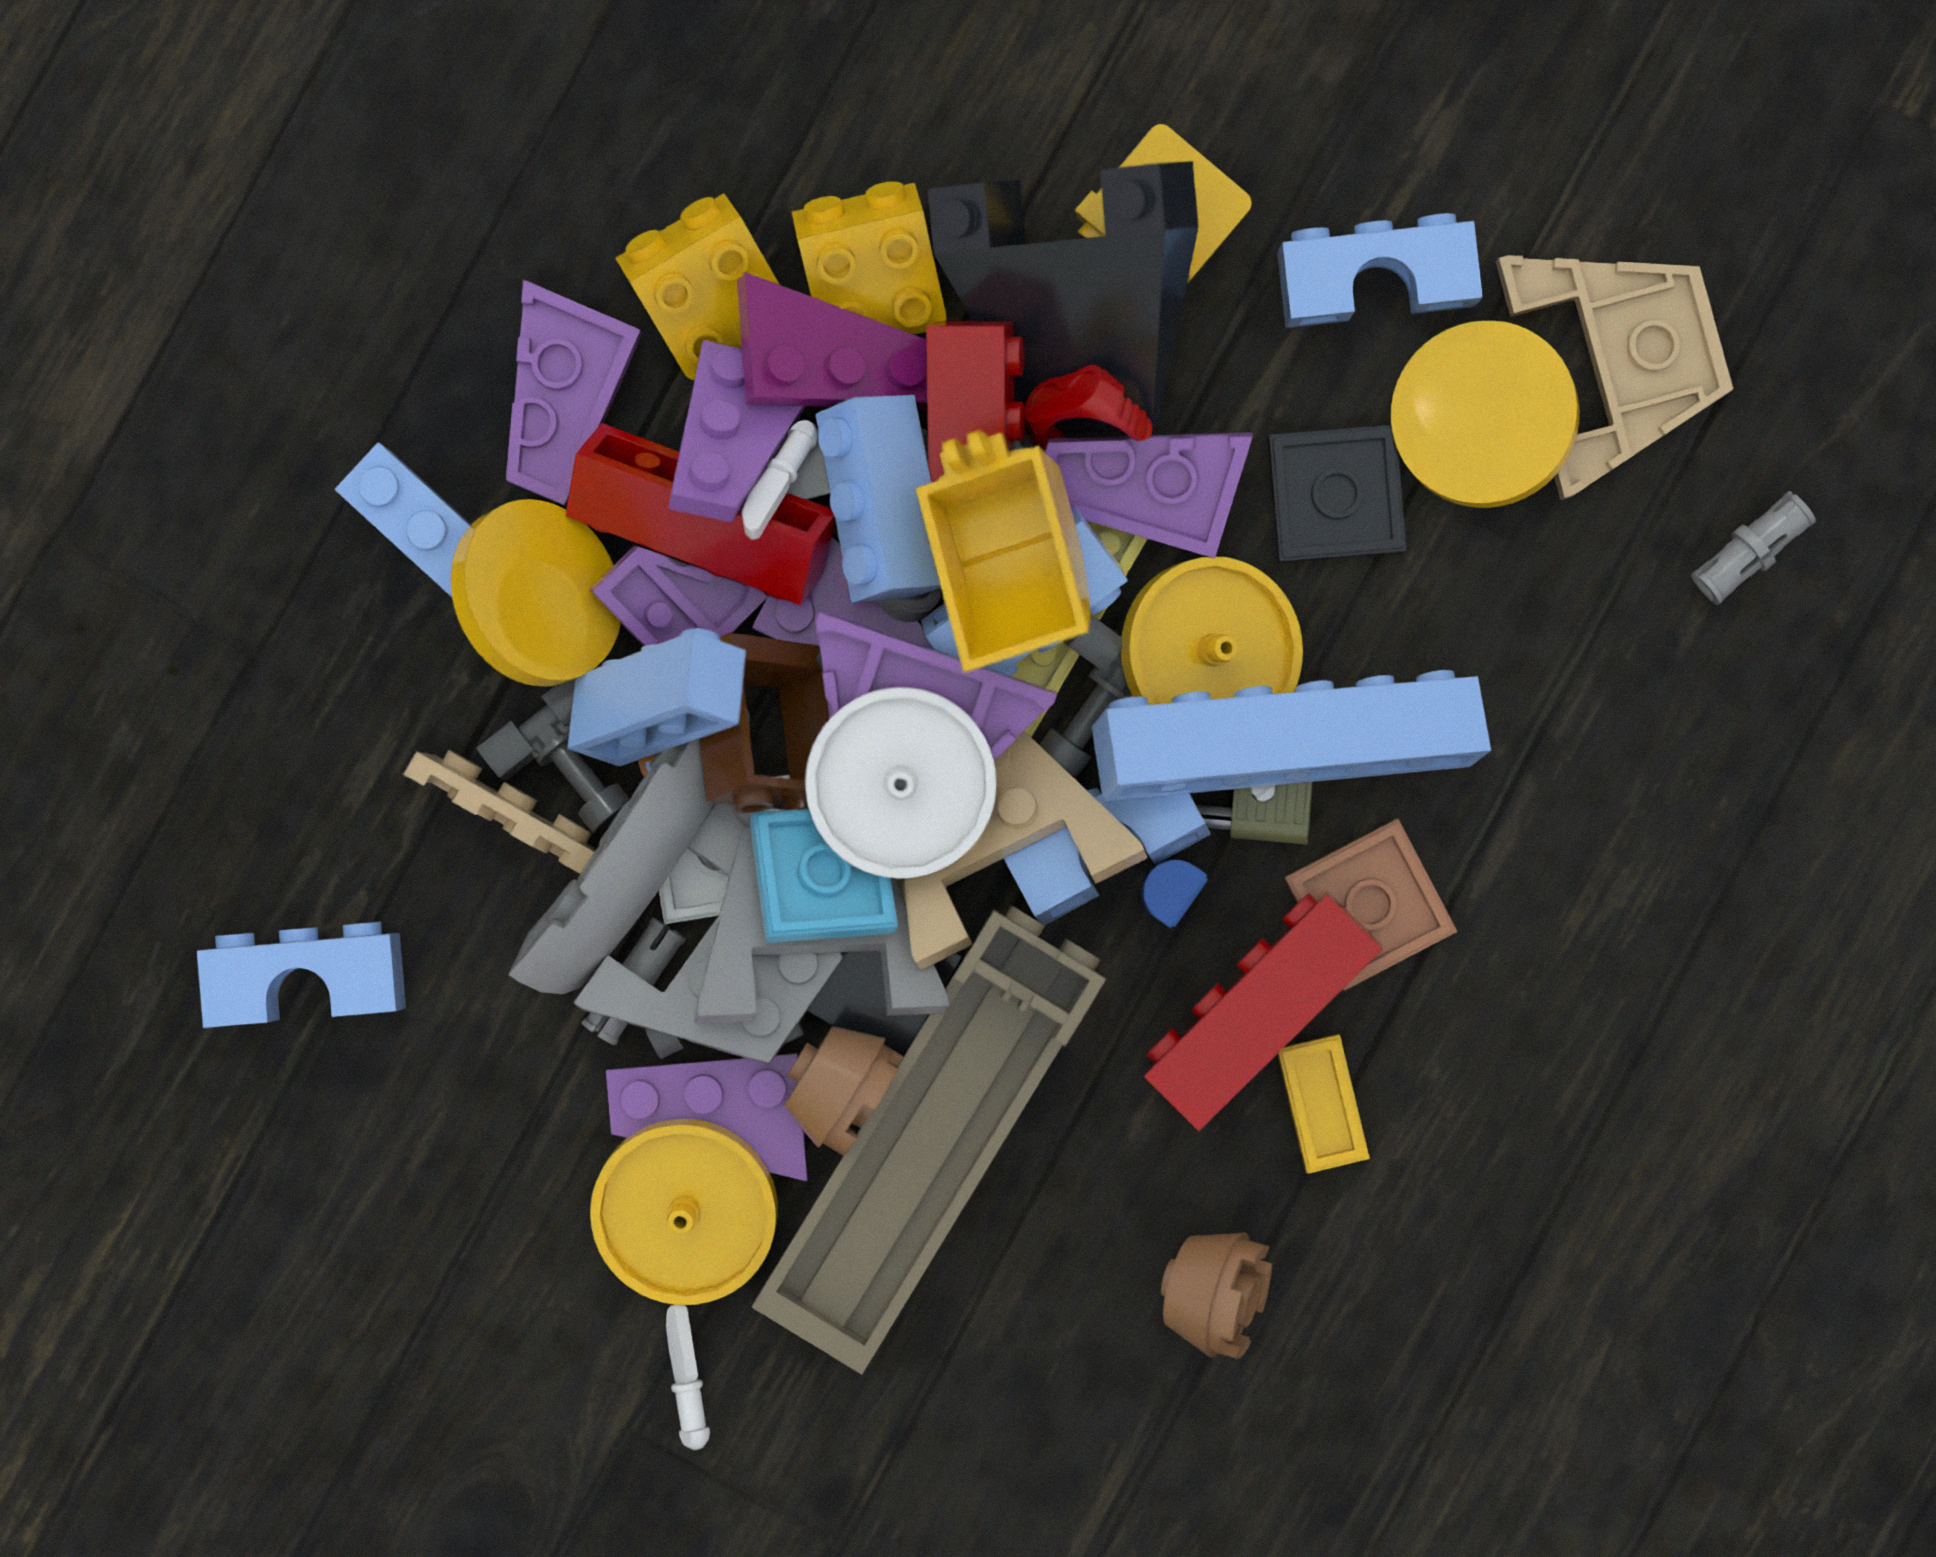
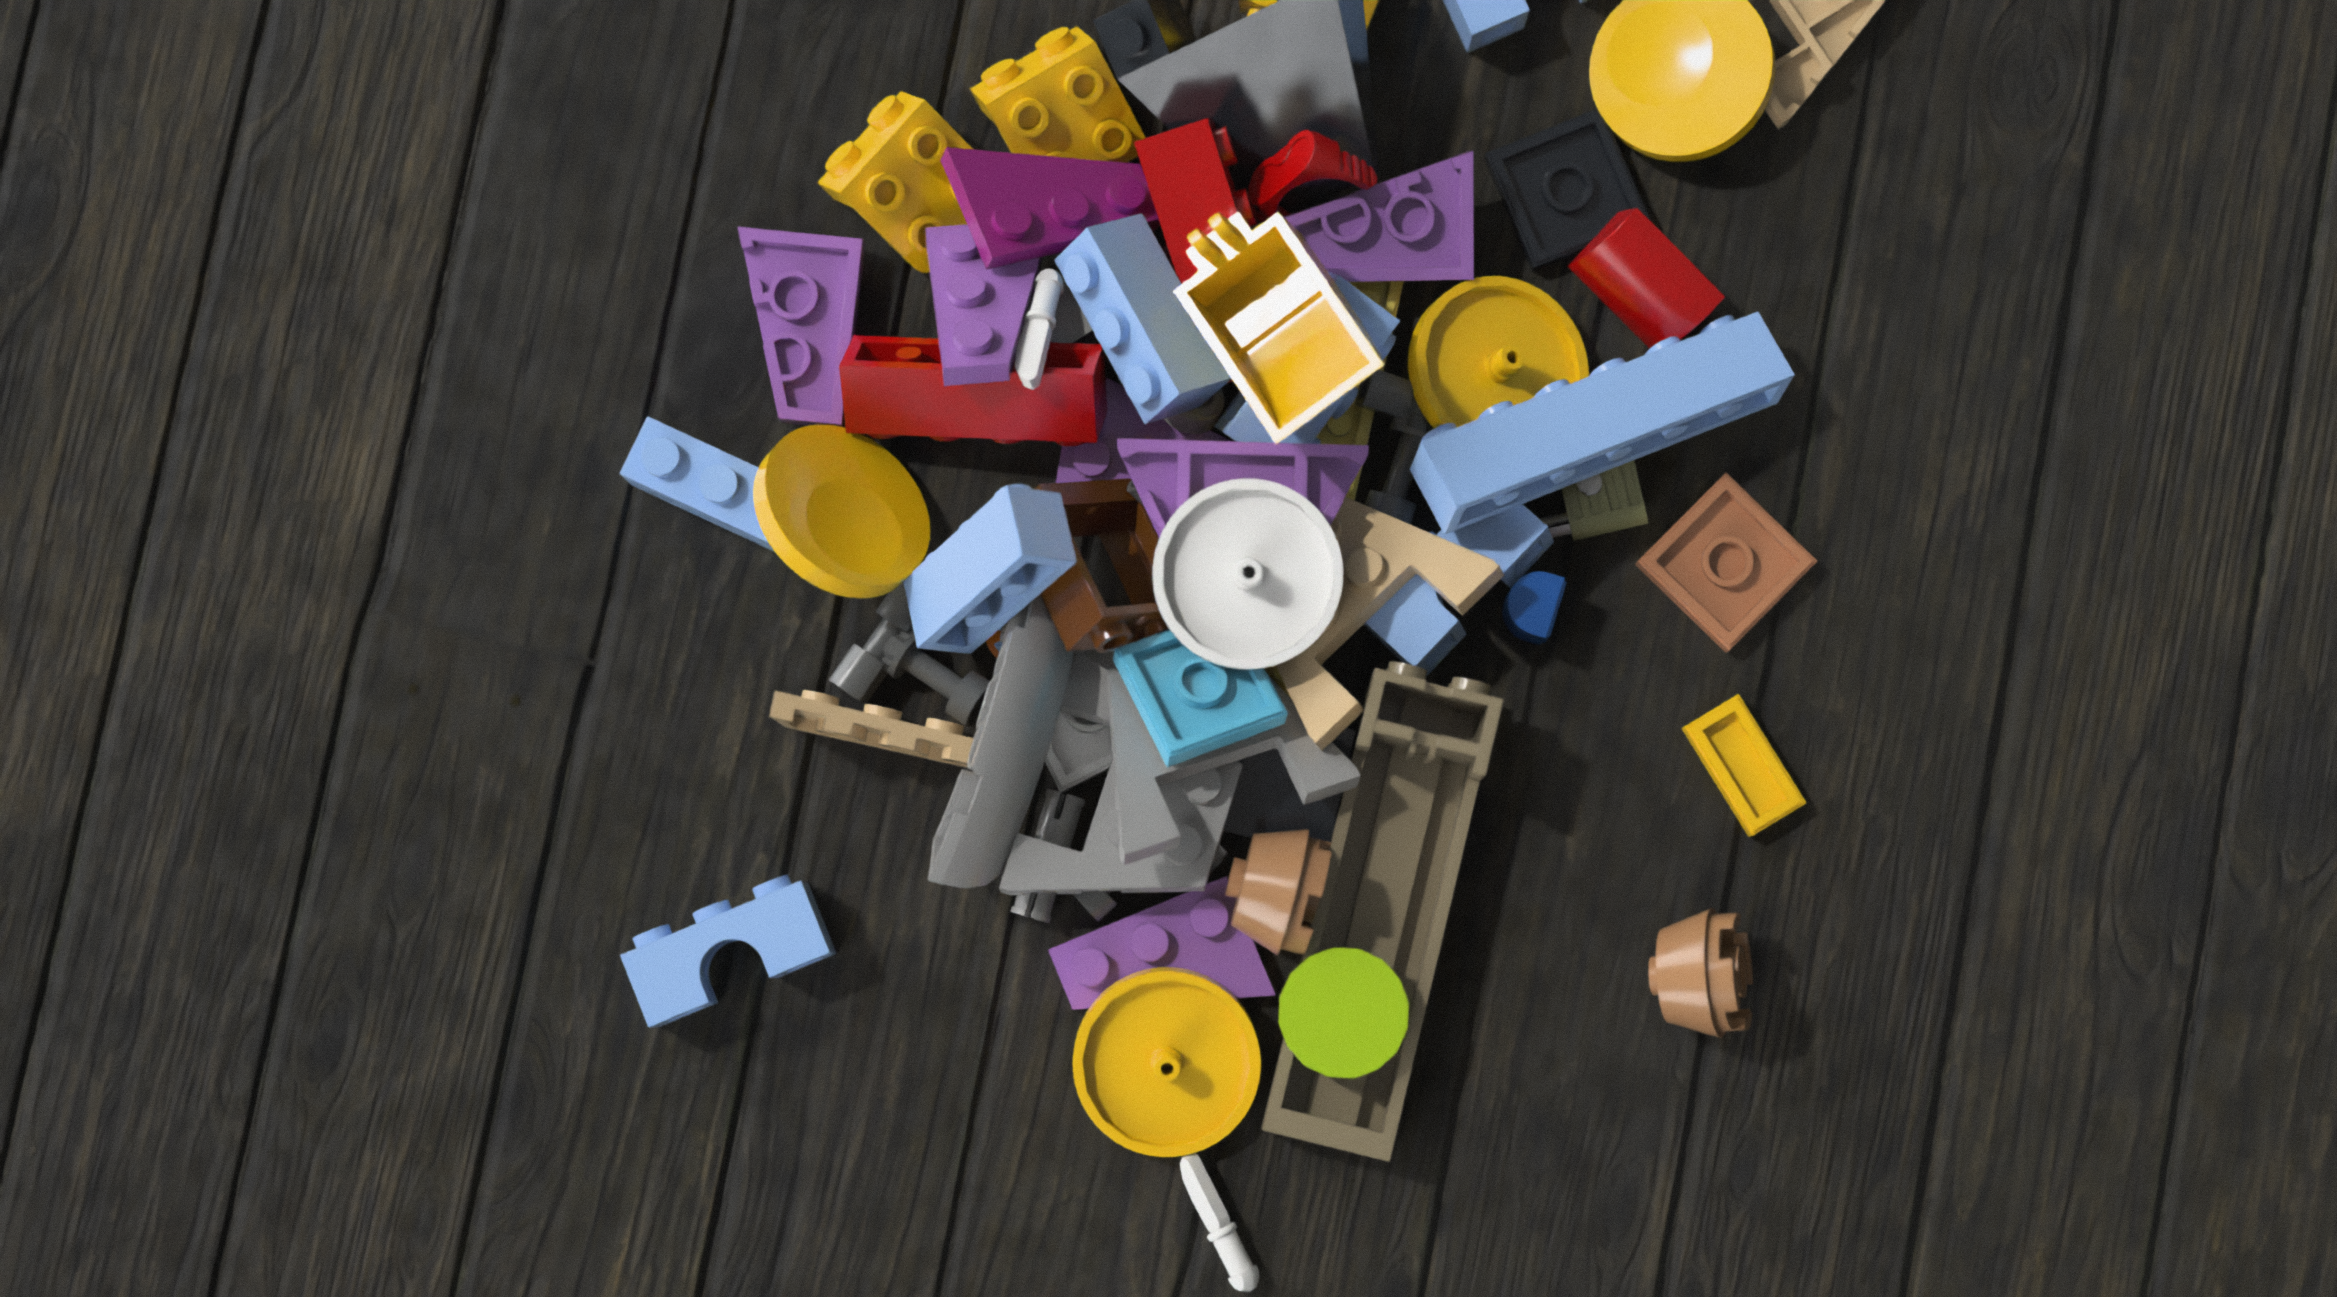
camera: 15 degrees left, 5 degrees down
medium lavender wing [589,545,768,647] -> none
red brick [1144,891,1382,1131] -> none
light grey pin [1691,491,1816,605] -> none
none -> lime tile [1278,947,1409,1078]
none -> red brick [1567,207,1725,349]

